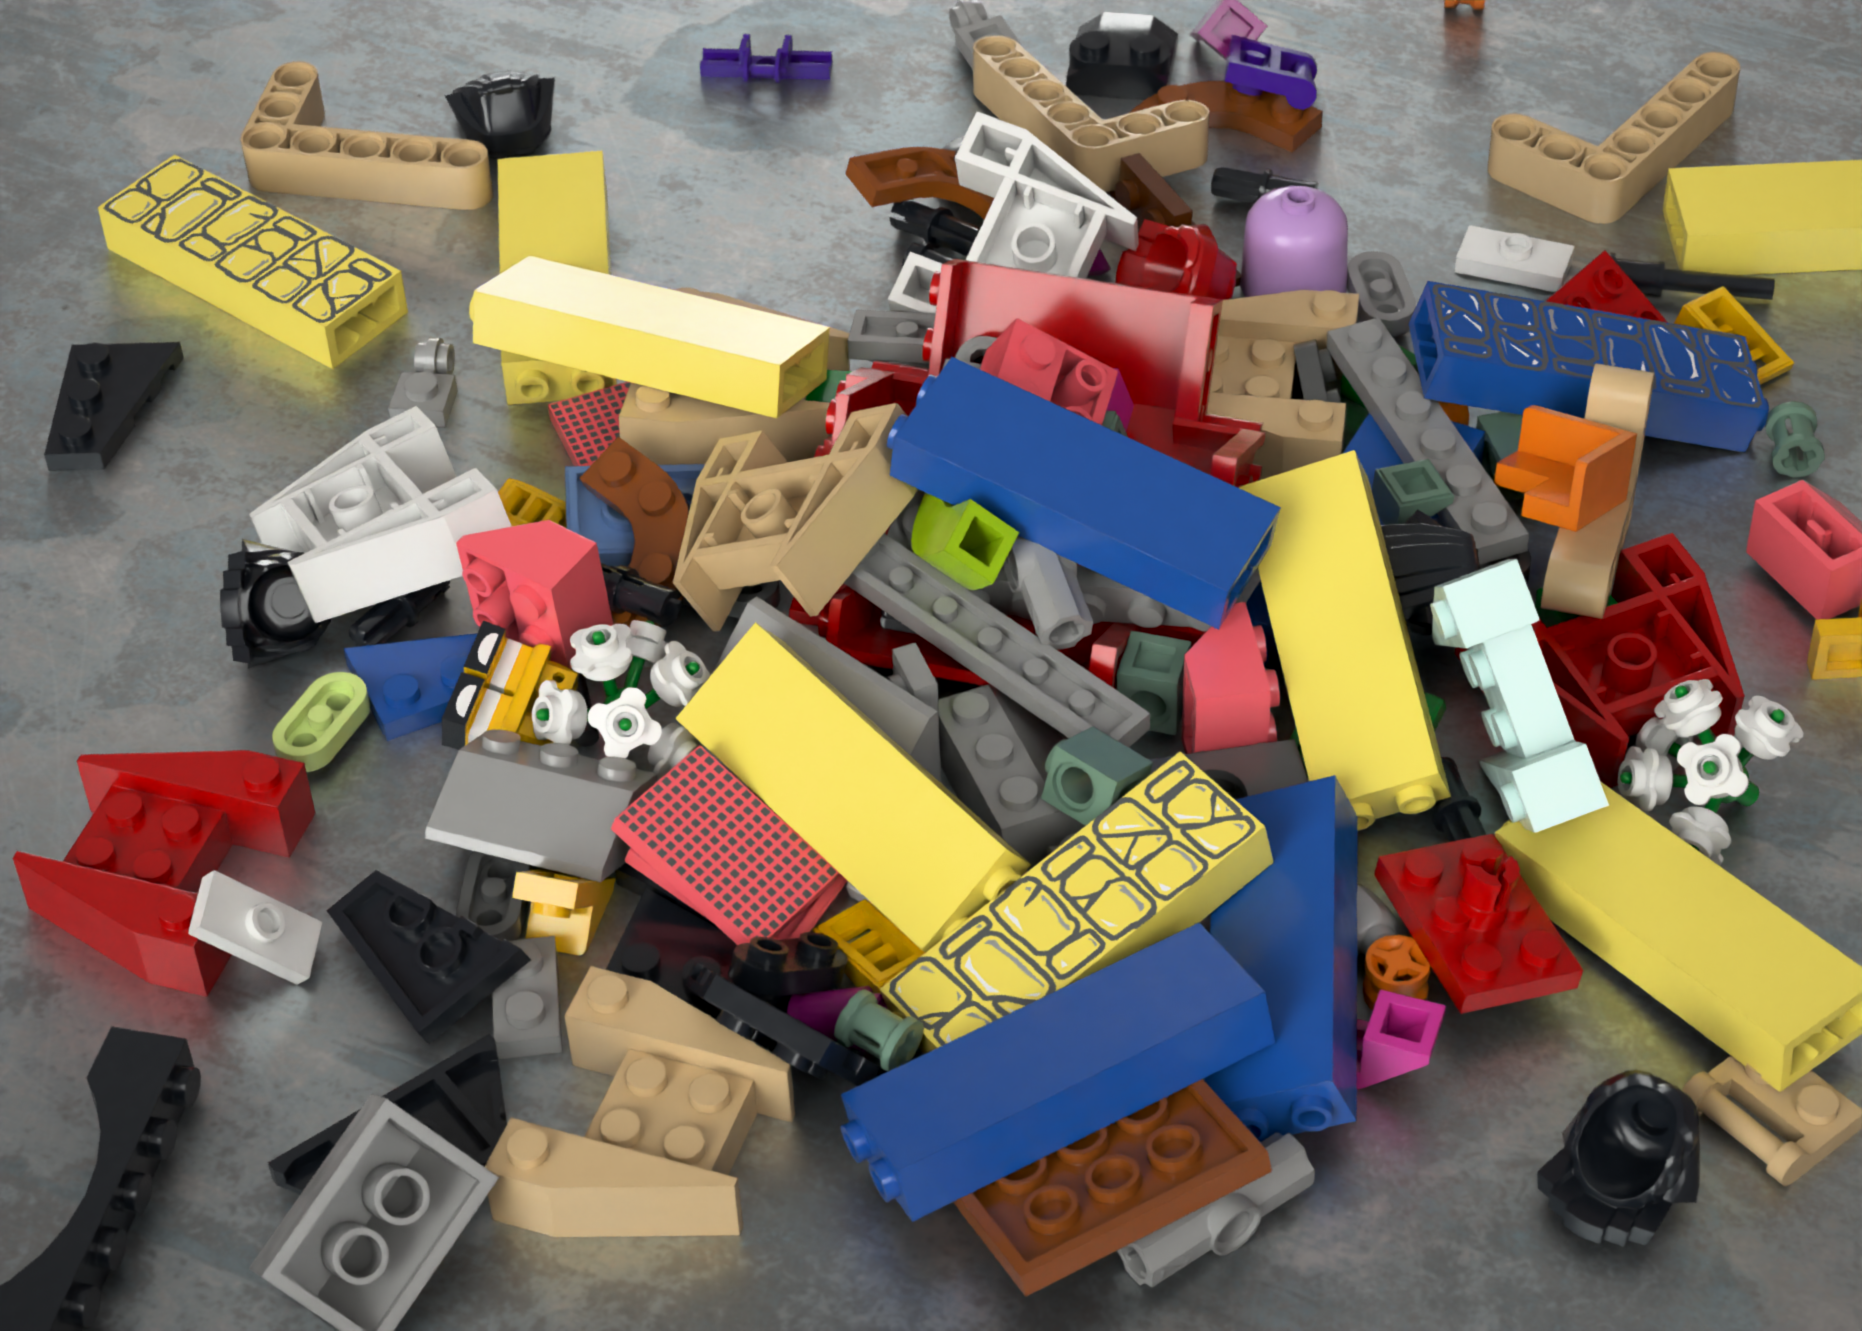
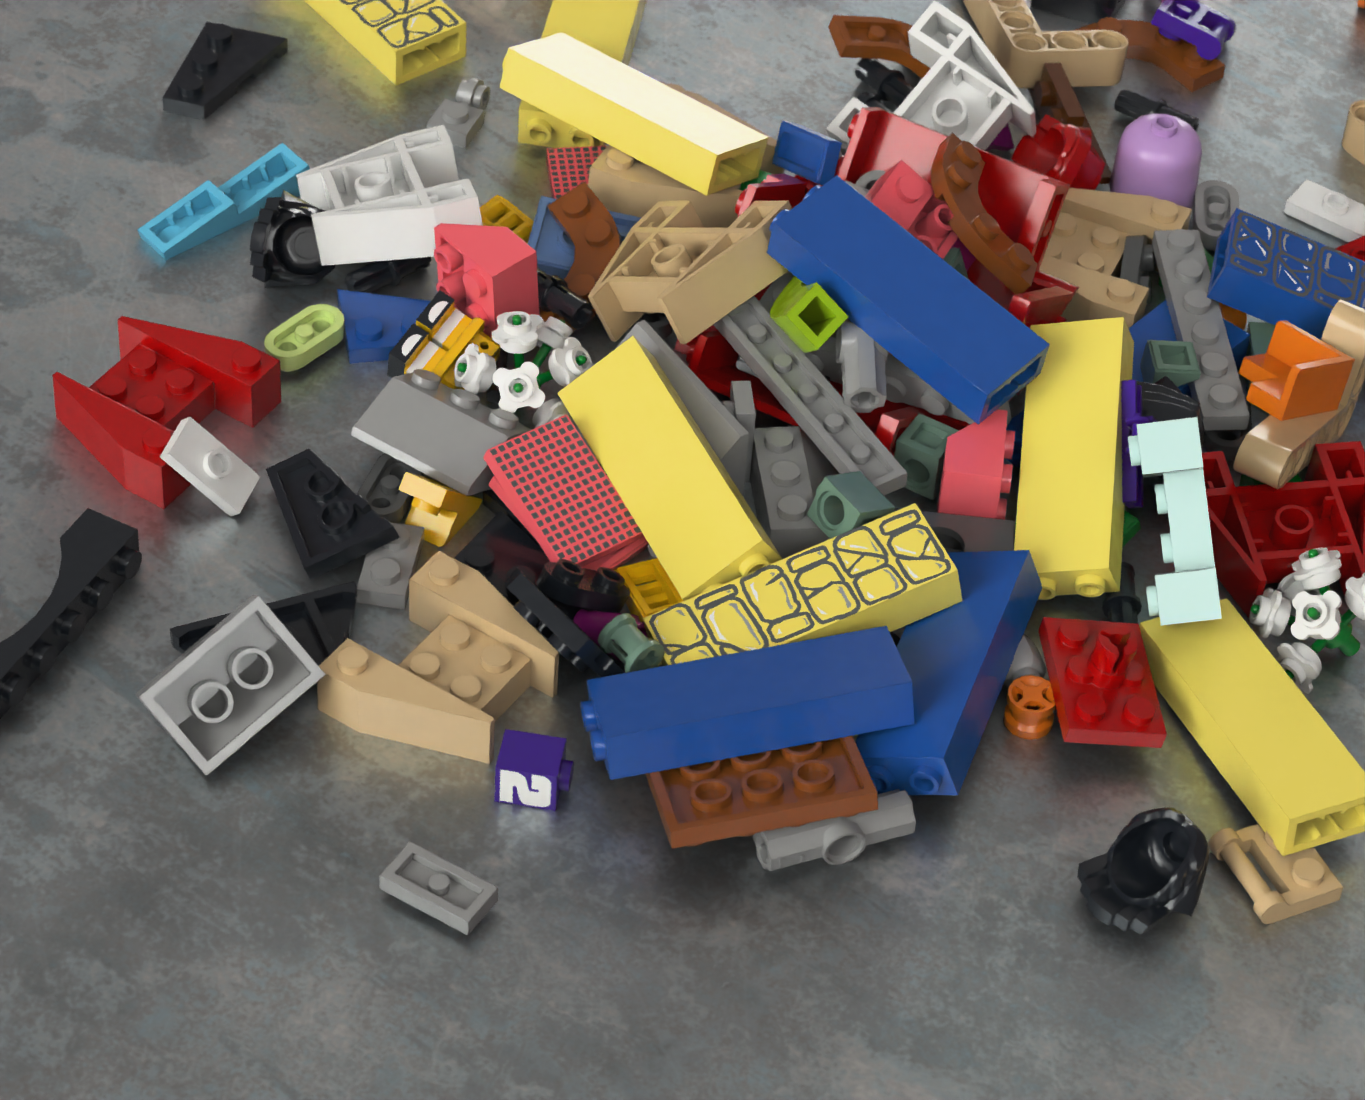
camera: 10 degrees right, 0 degrees up
dark pink slope [1357,990,1446,1090] -> none
none -> medium azure slope [137,142,310,260]
none -> dark purple brick [494,729,574,811]
none -> blue tile [772,121,842,185]
none -> dark orange plate [931,132,1038,294]
none -> dark purple piece [1121,379,1157,508]

